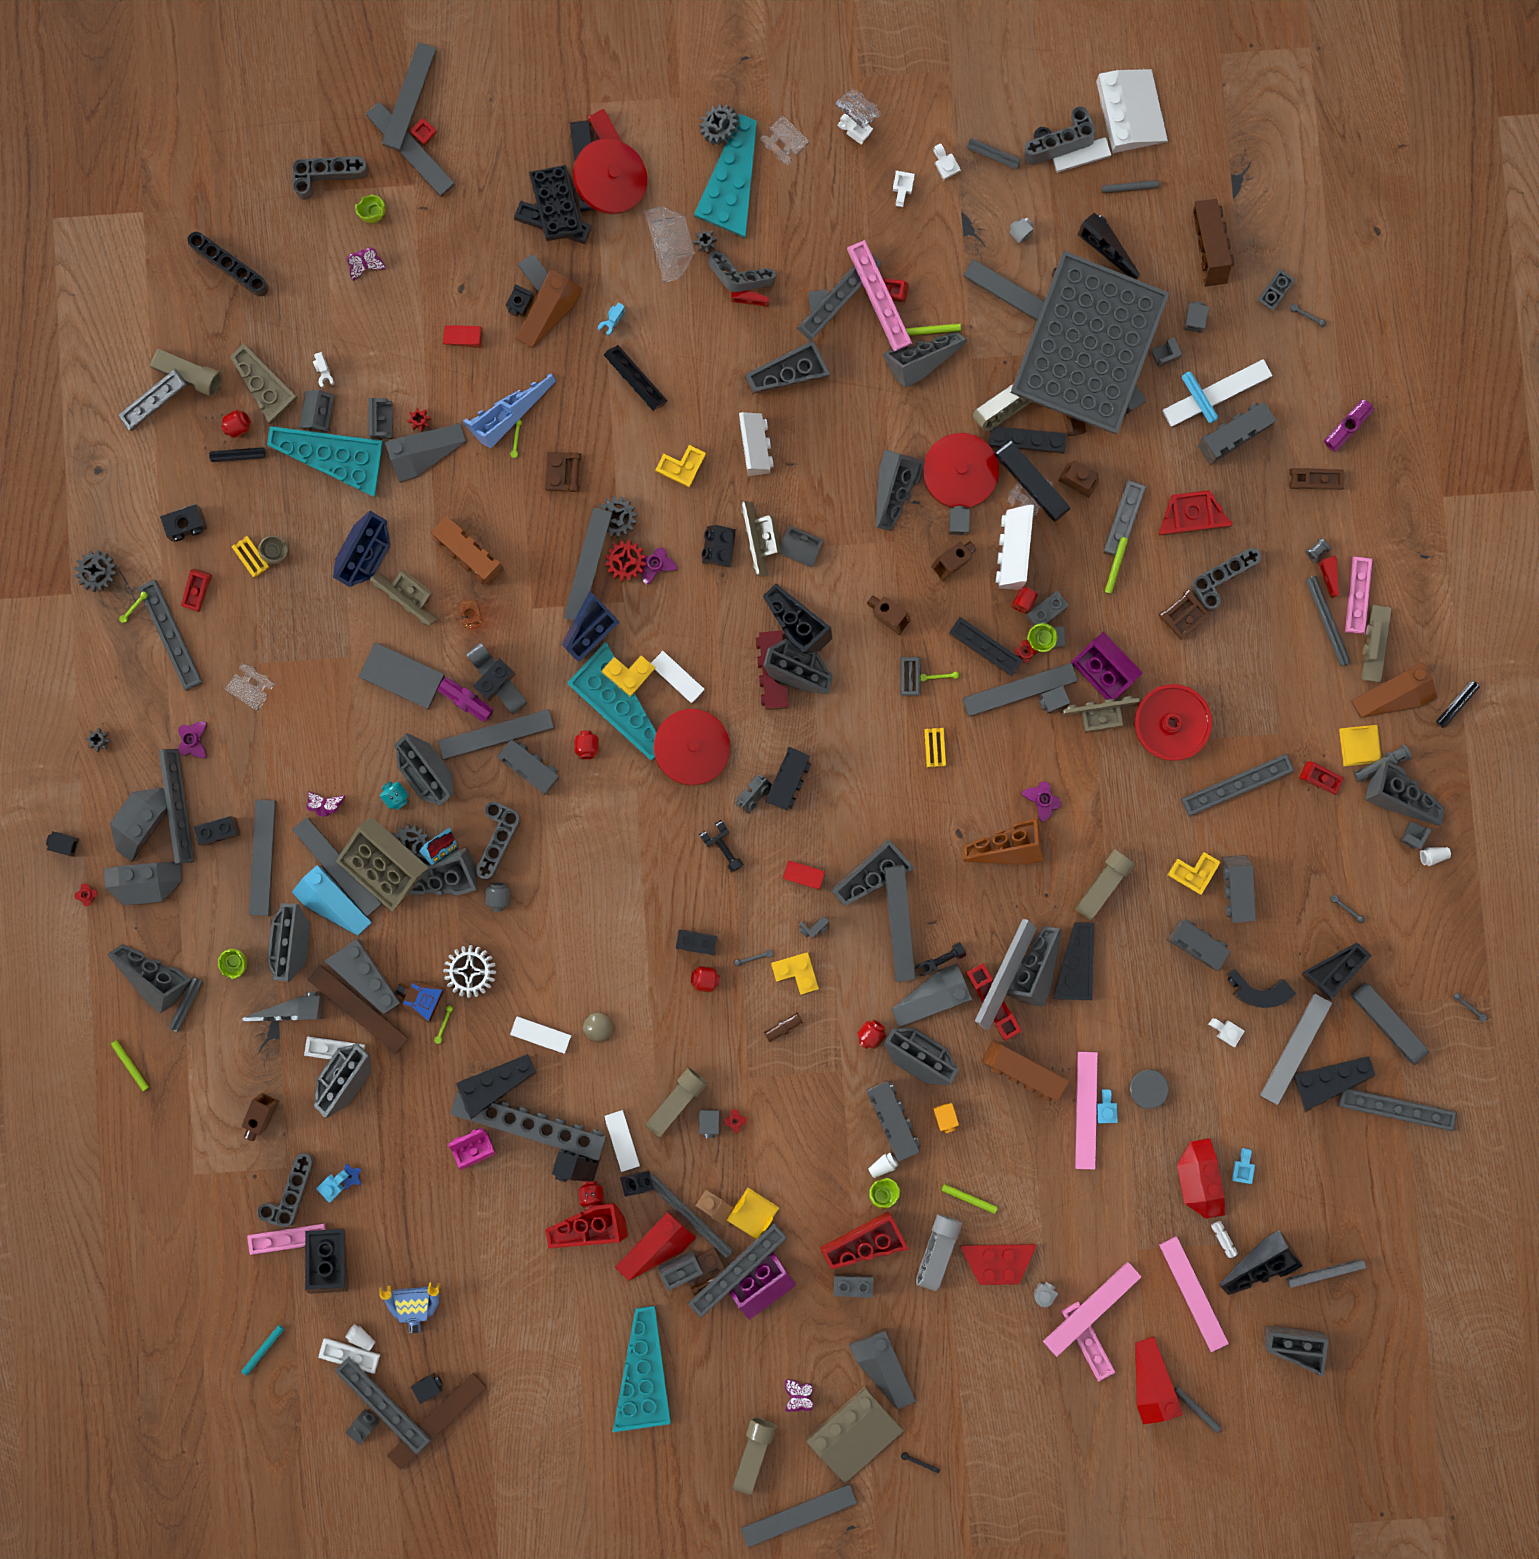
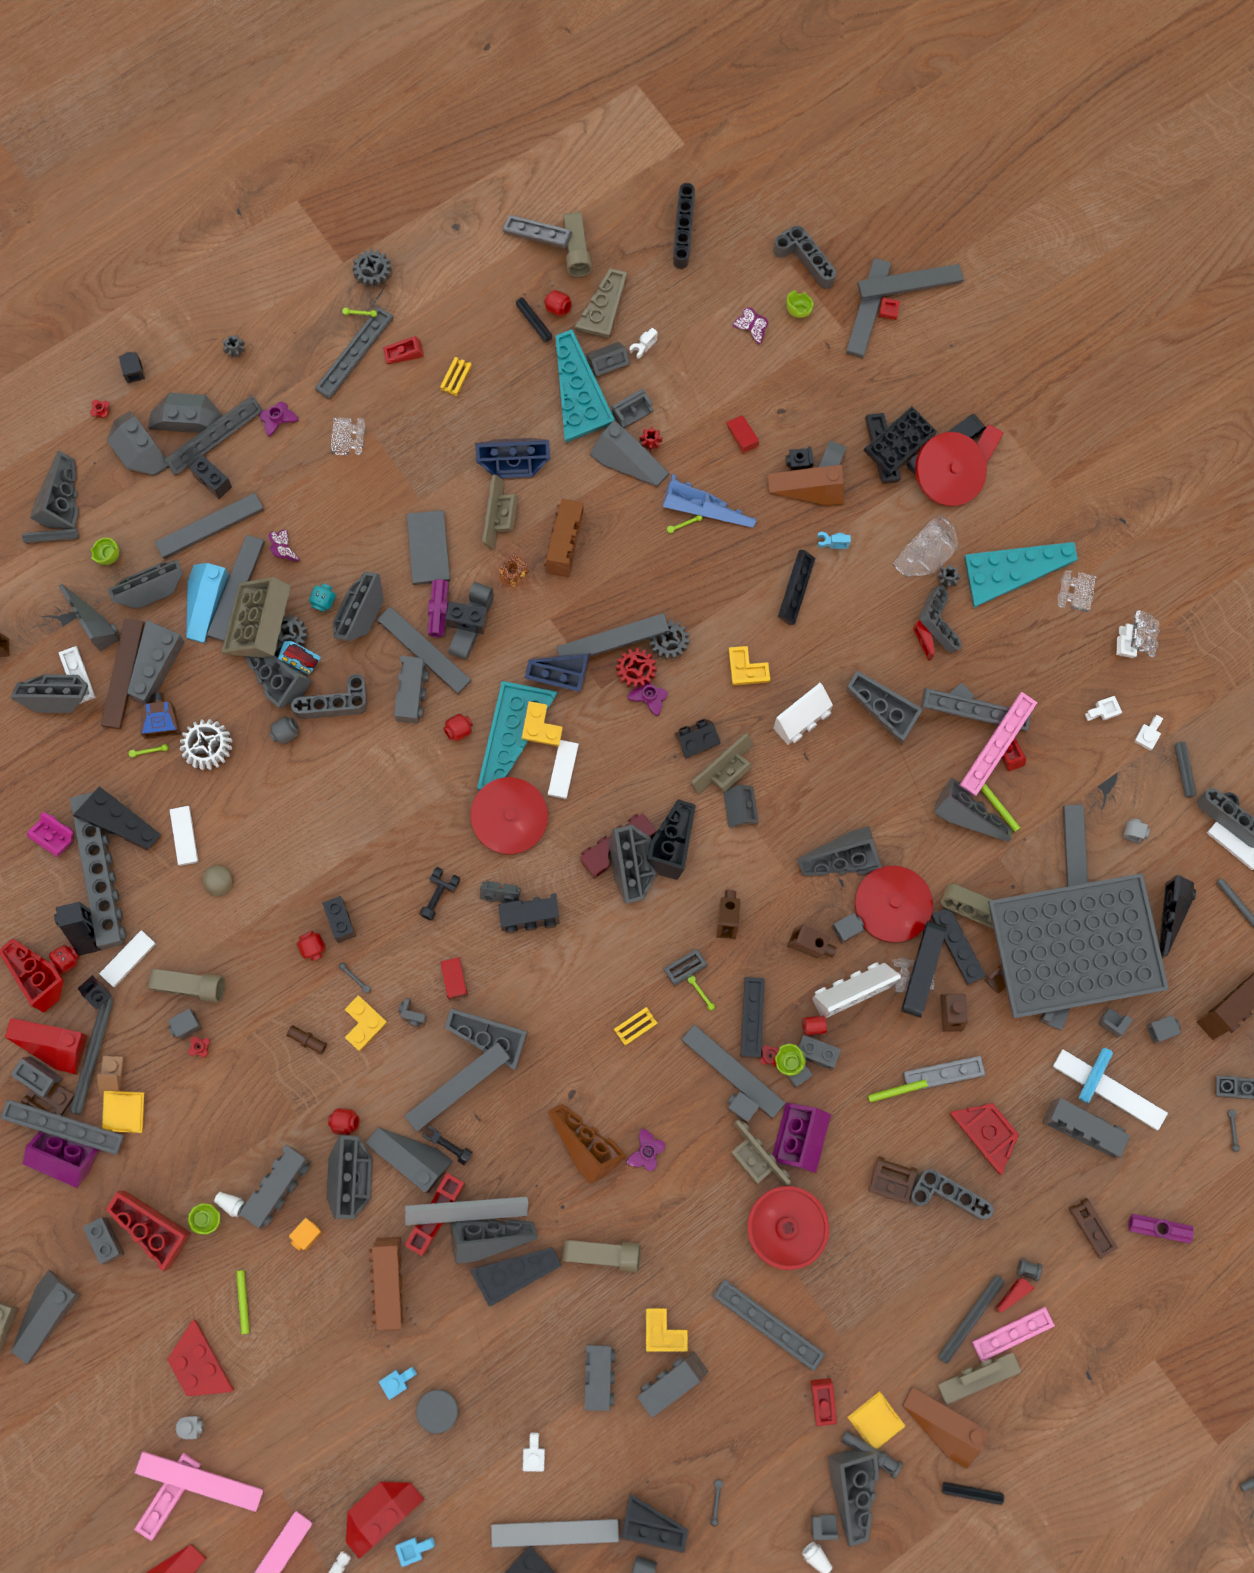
camera: 55 degrees right, 10 degrees down
black brick [160,504,207,542] -> none
dark tan hair [258,536,288,564] -> none
reddish brown plate [545,452,582,492] -> none
dark grey gear [699,104,740,145] -> none
light grey beam [916,1214,963,1291] -> none
bright pink tile [1075,1052,1097,1169] -> none
black arch [1226,969,1296,1008] -> none

